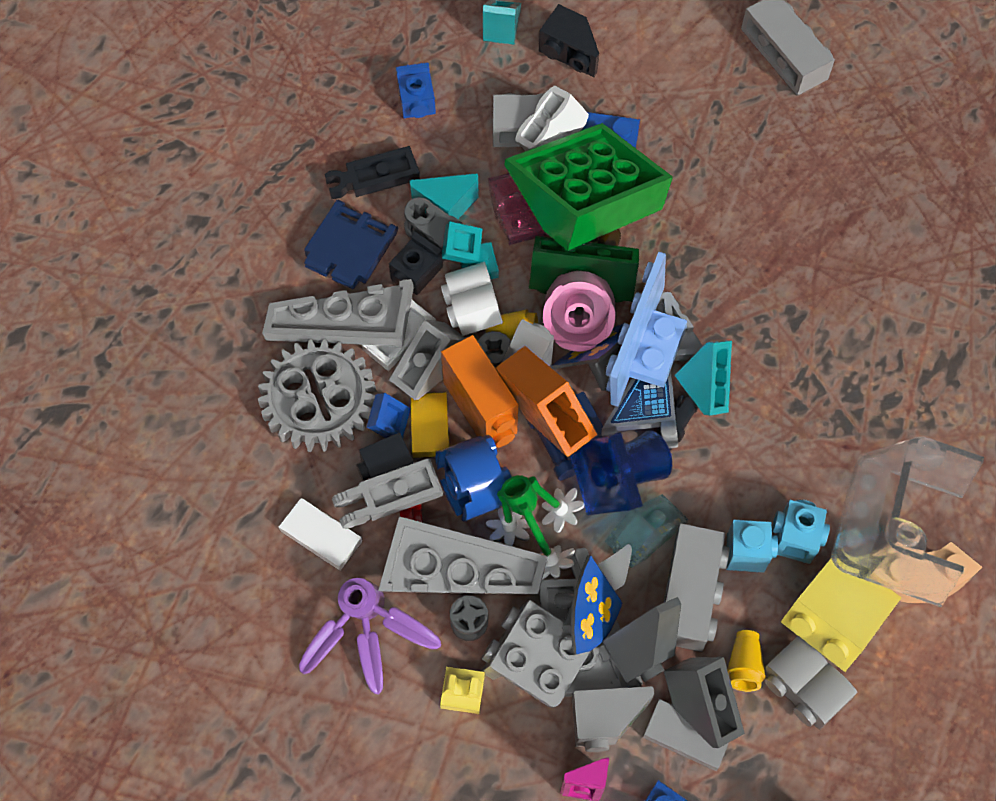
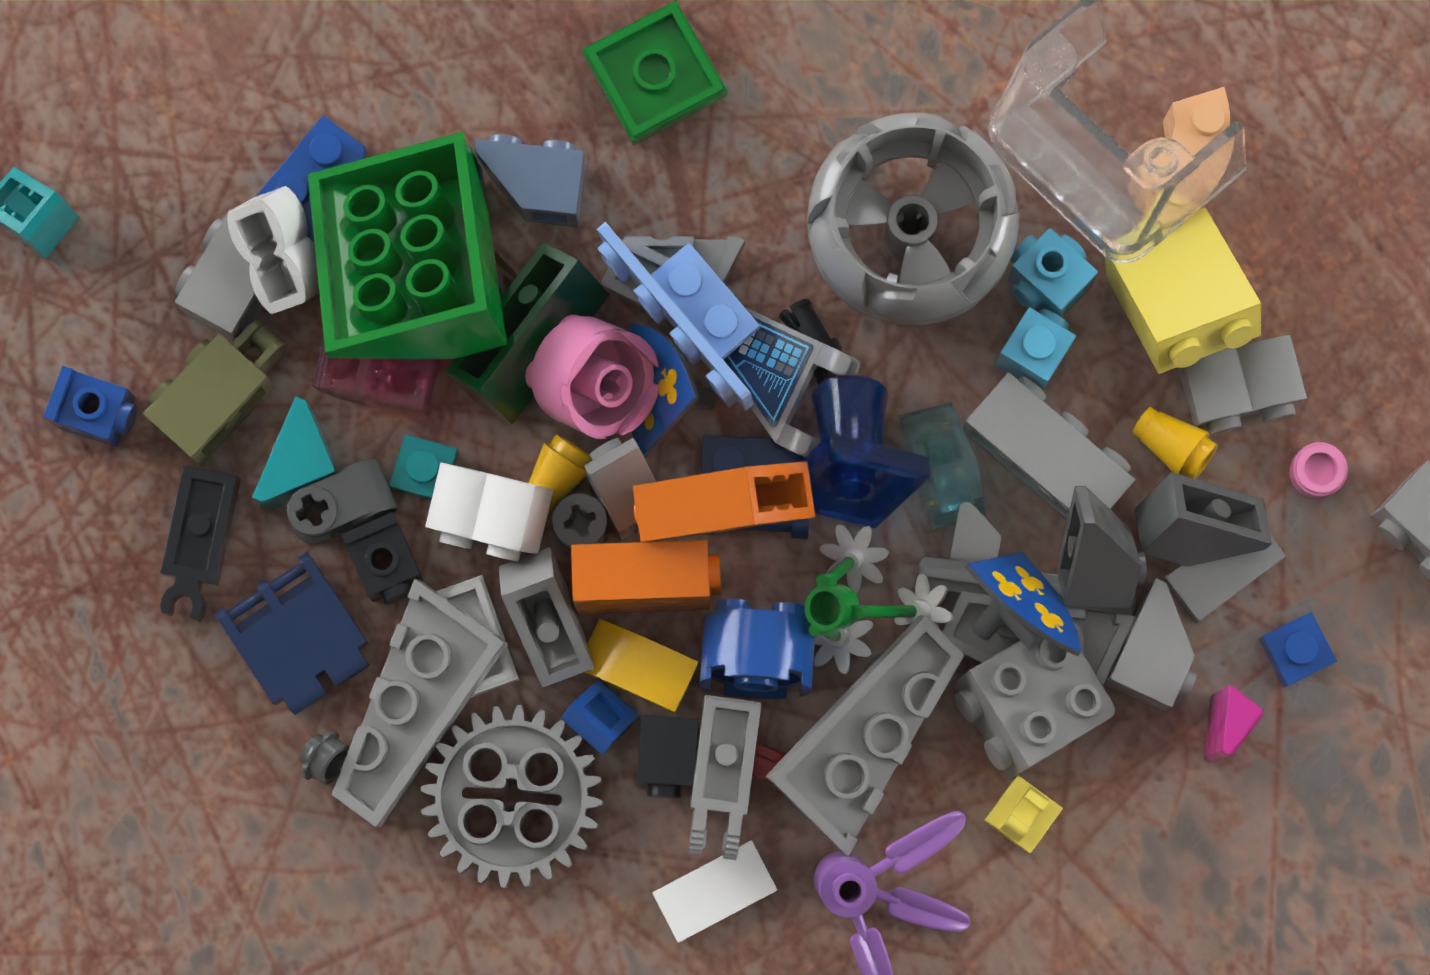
camera: 60 degrees left, 15 degrees up
teal plate [442,221,483,265] -> none
dark grey wheel [450,596,488,641] -> none
black slope [538,4,599,77] -> none
teal slope [674,340,732,416] -> none
none -> olive brick [143,319,288,466]
none -> dark grey plate [299,731,349,785]
none -> sand blue slope [474,134,586,228]
none -> green plate [581,0,727,146]
none -> light grey wheel [807,113,1020,327]
none -> bright pink tile [1289,442,1348,499]

